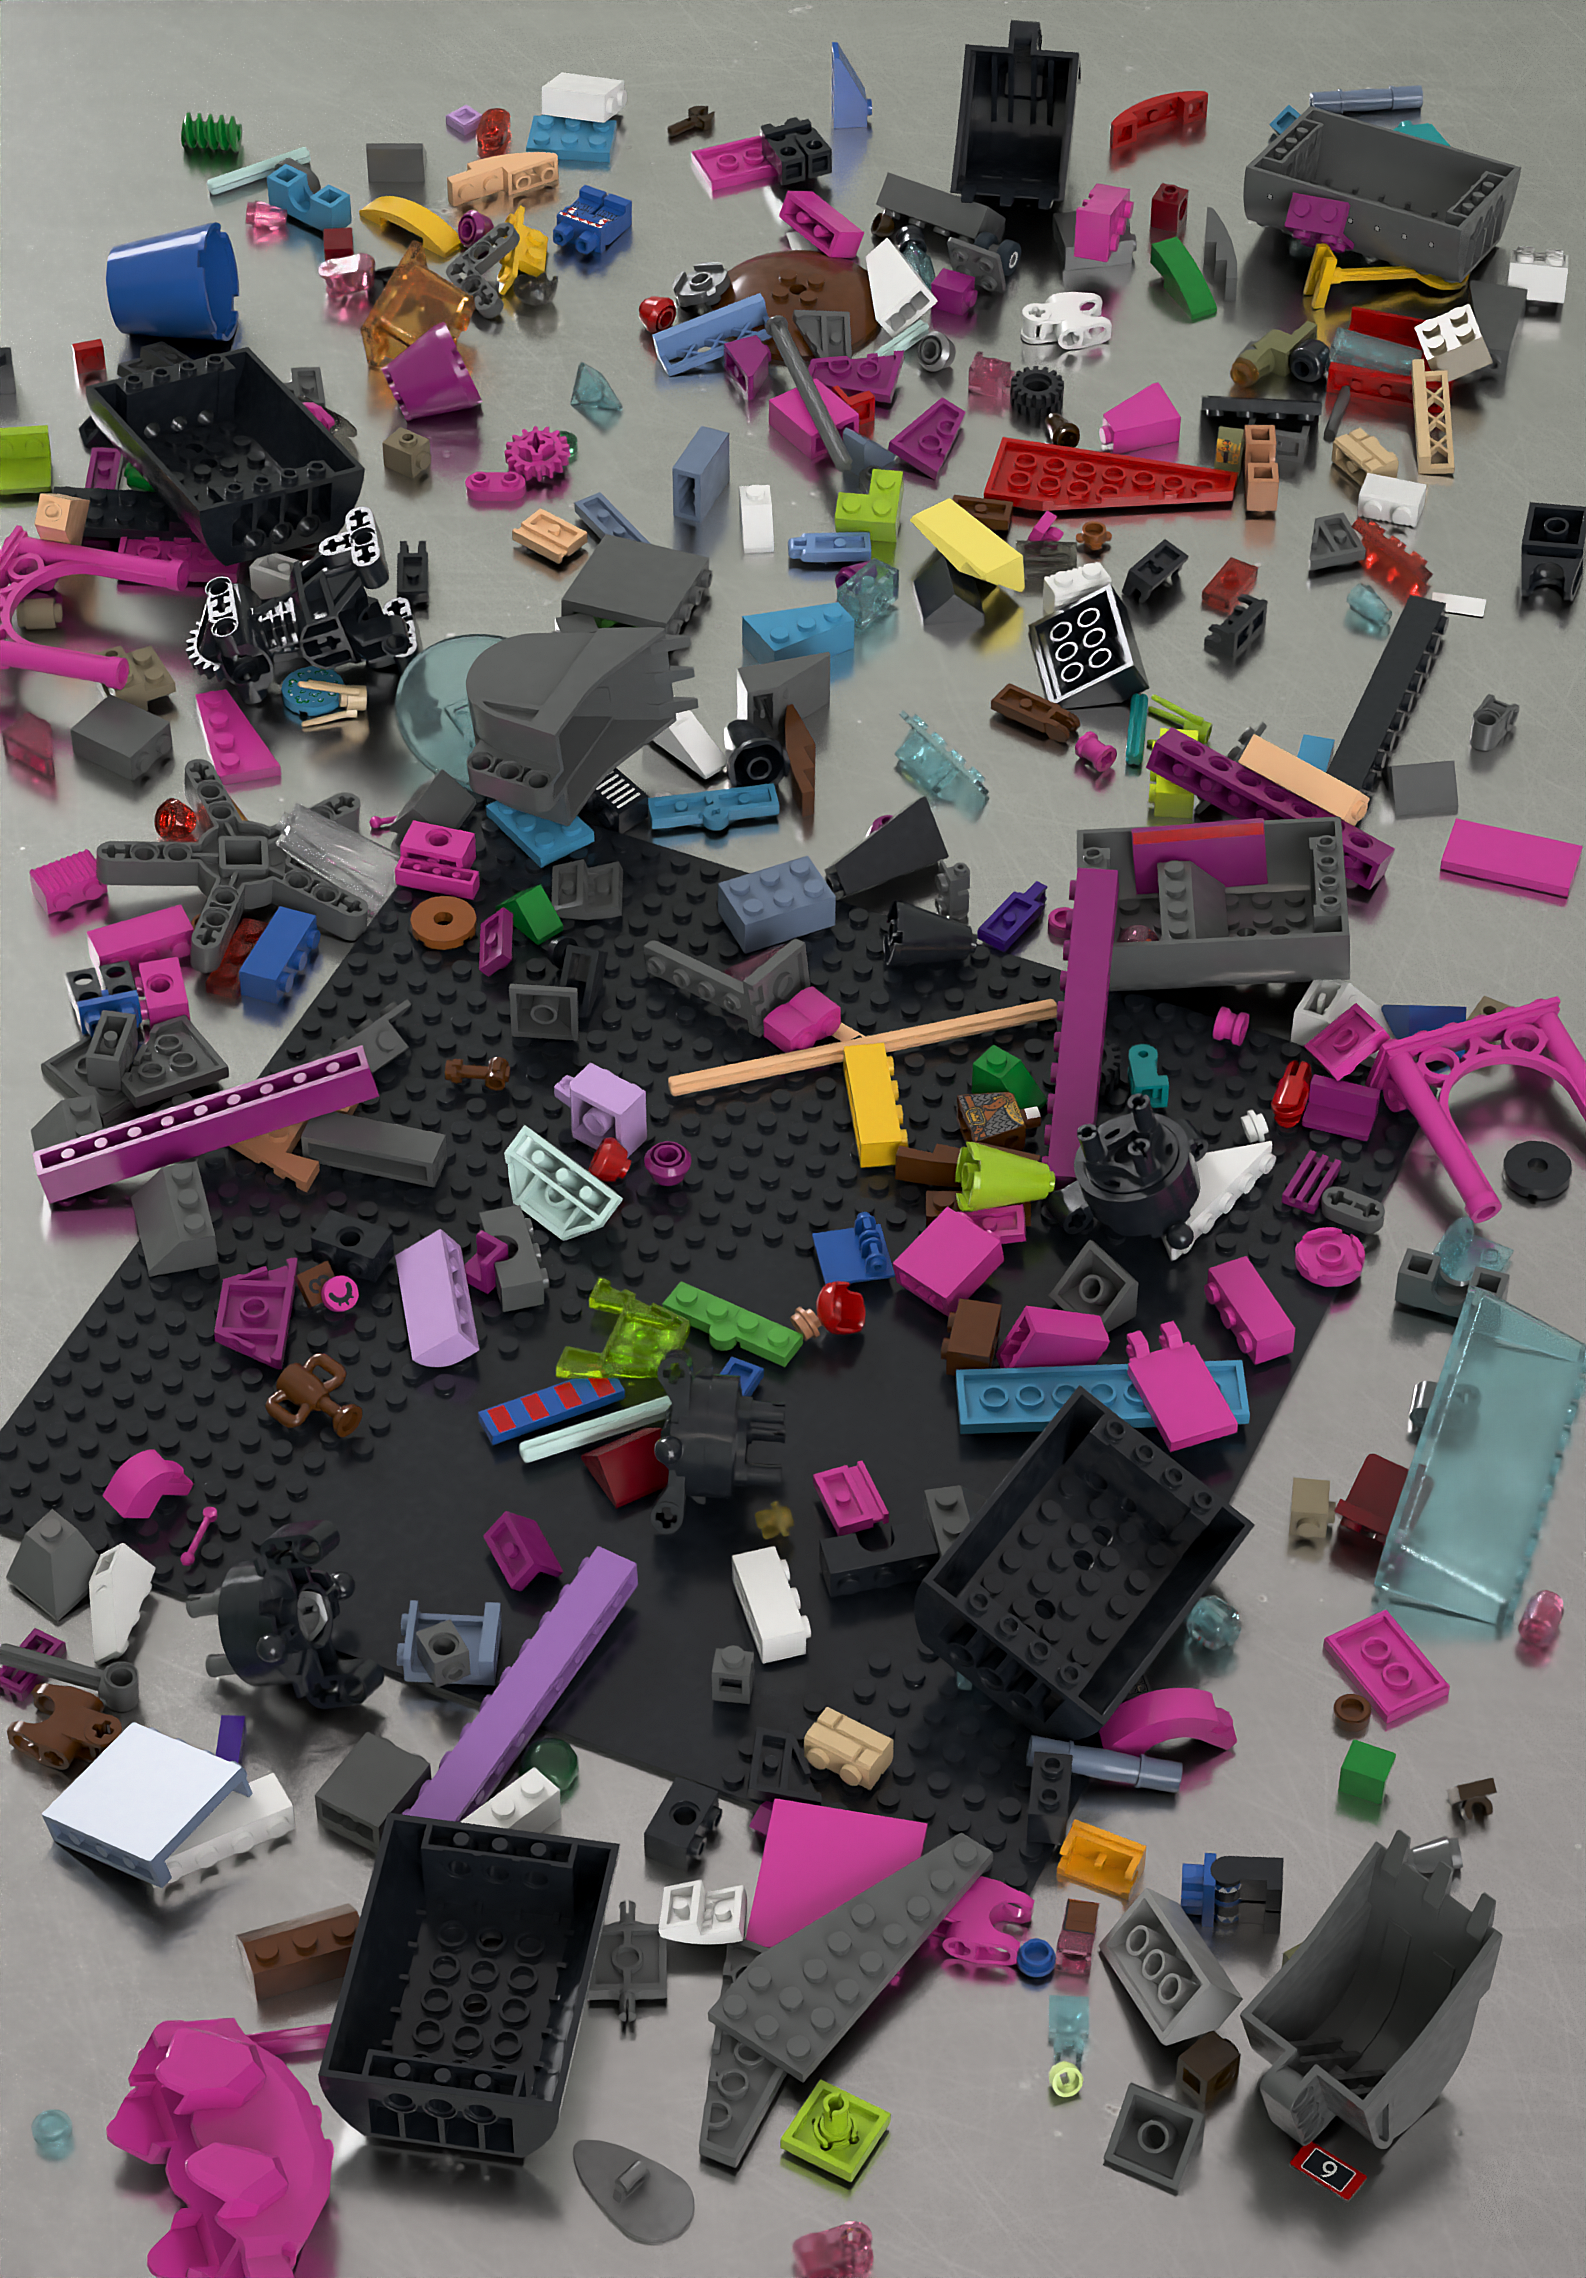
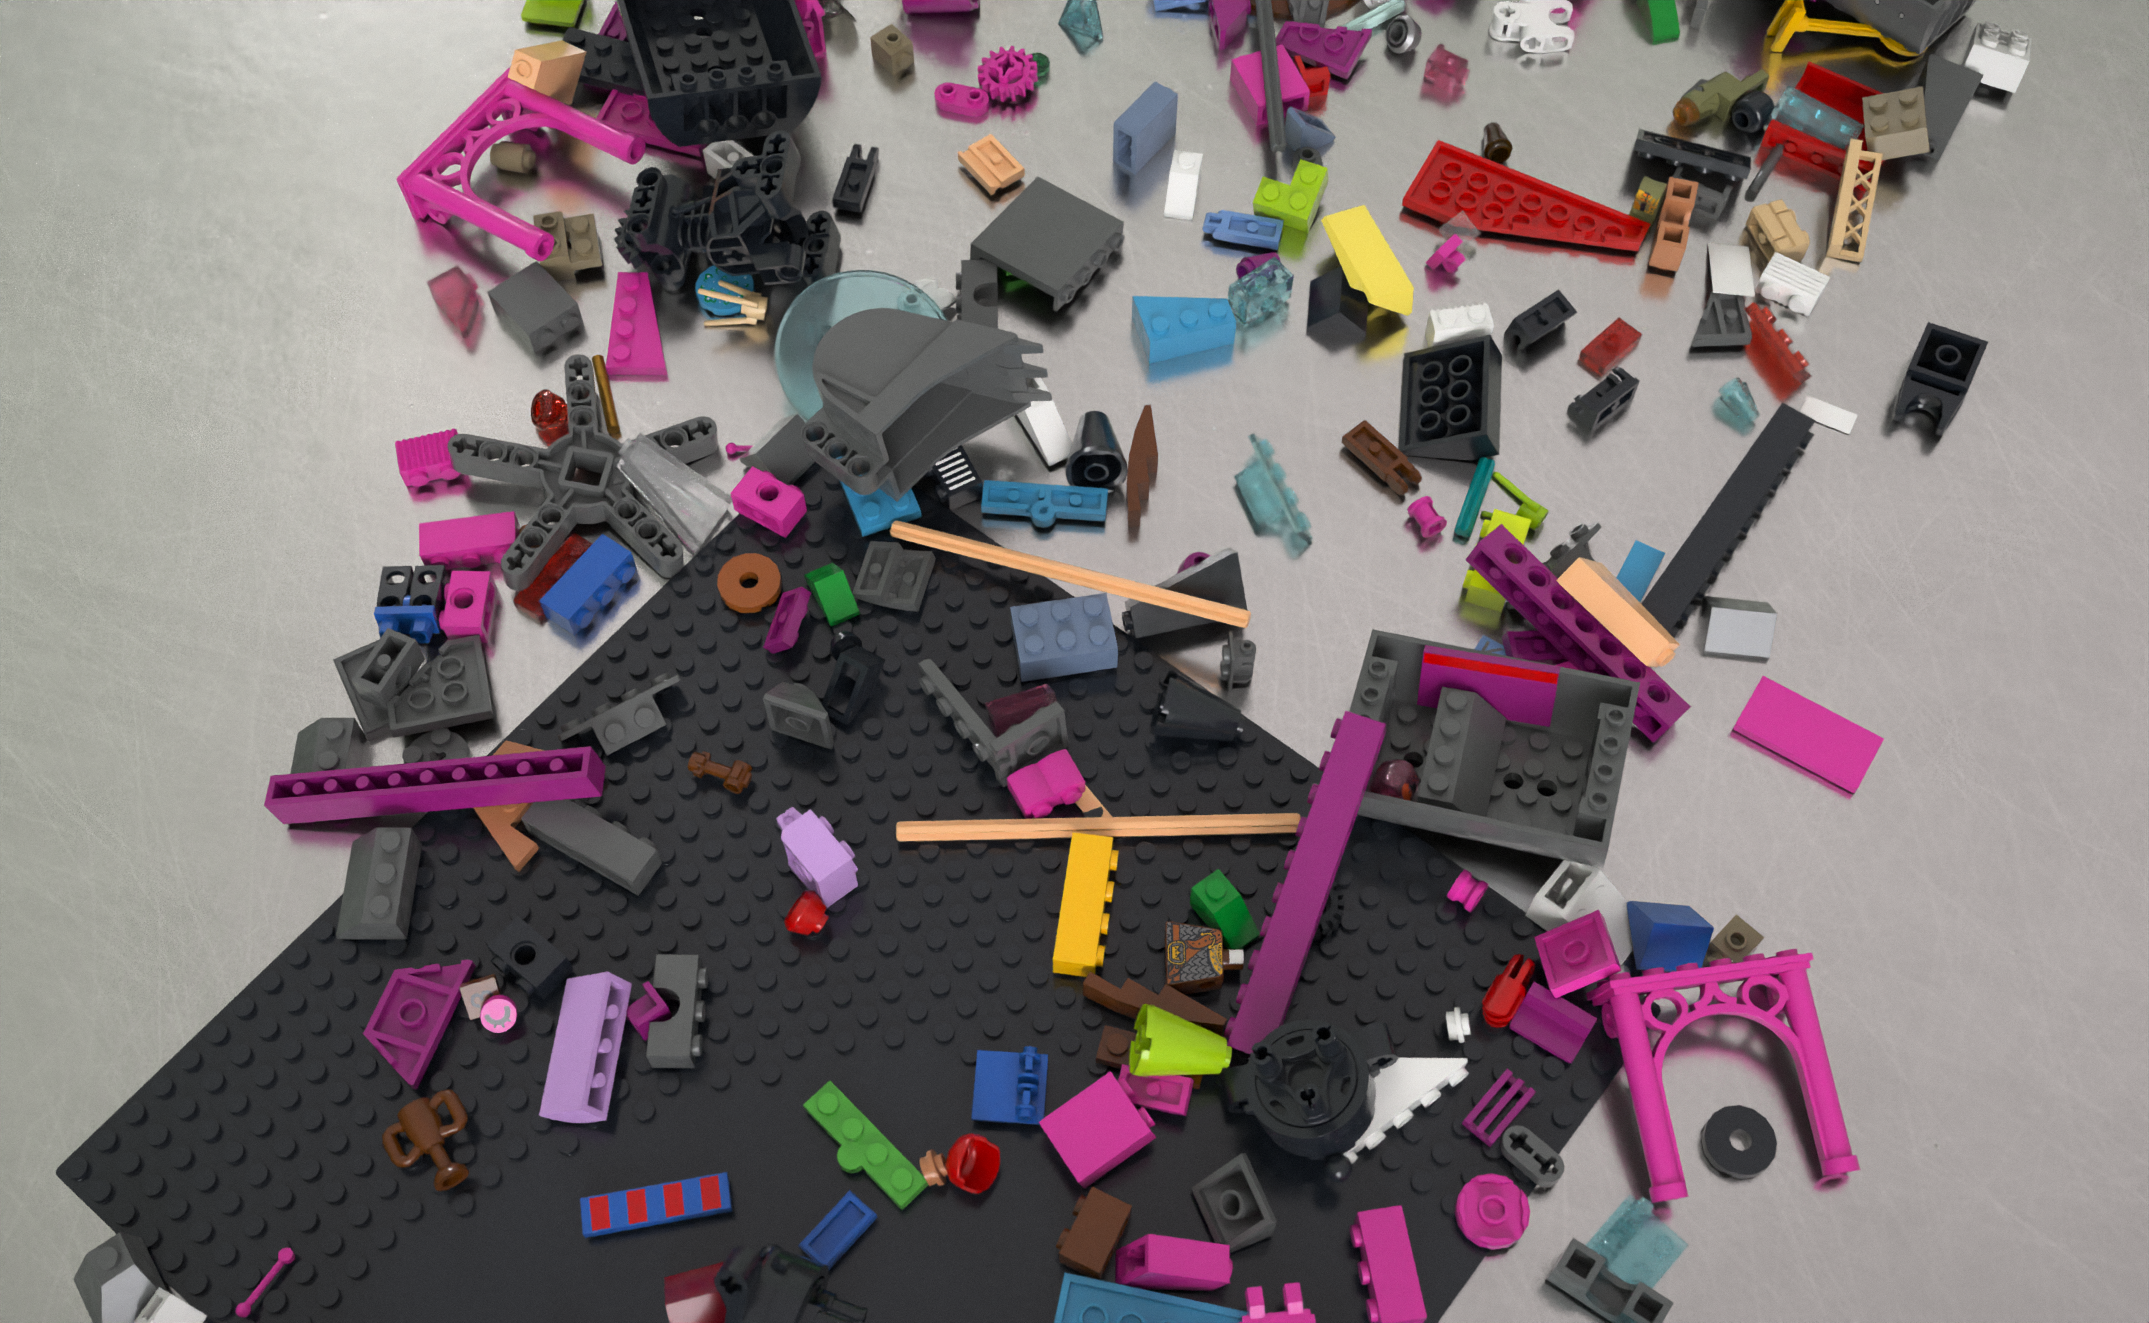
camera: 15 degrees right, 15 degrees up
dark pink brick [102,1449,194,1518] -> none
dark pink piece [395,856,480,900] -> none
light aqua wedge [504,1125,623,1241] -> none
light aqua axle [519,1395,672,1463] -> none
clear neon green wing [556,1277,690,1378] -> none
sand blue plate [574,492,651,544] -> none
magenta cone [644,1141,692,1186] -> none
dark grey slope [737,652,830,736] -> none
magenta wing [888,397,966,480] -> none
reddish brown plate [952,495,1013,530] -> none
dark purple hinge [977,881,1047,952] -> none
black tyre [1010,366,1064,418] -> none
clear smoke plate [1015,540,1077,579] -> none
dark pink tile [1048,907,1073,938] -> none
dark orange plate [1076,521,1112,550] -> none
dark pink slope [1099,382,1181,454] -> none
teal leg [1127,1044,1169,1108] -> none
dark grey piece [1469,694,1519,751] -> none
none -> light nougat axle [890,520,1251,628]
none -> clear tile [1439,210,1480,251]
none -> white sticker [1708,243,1755,297]

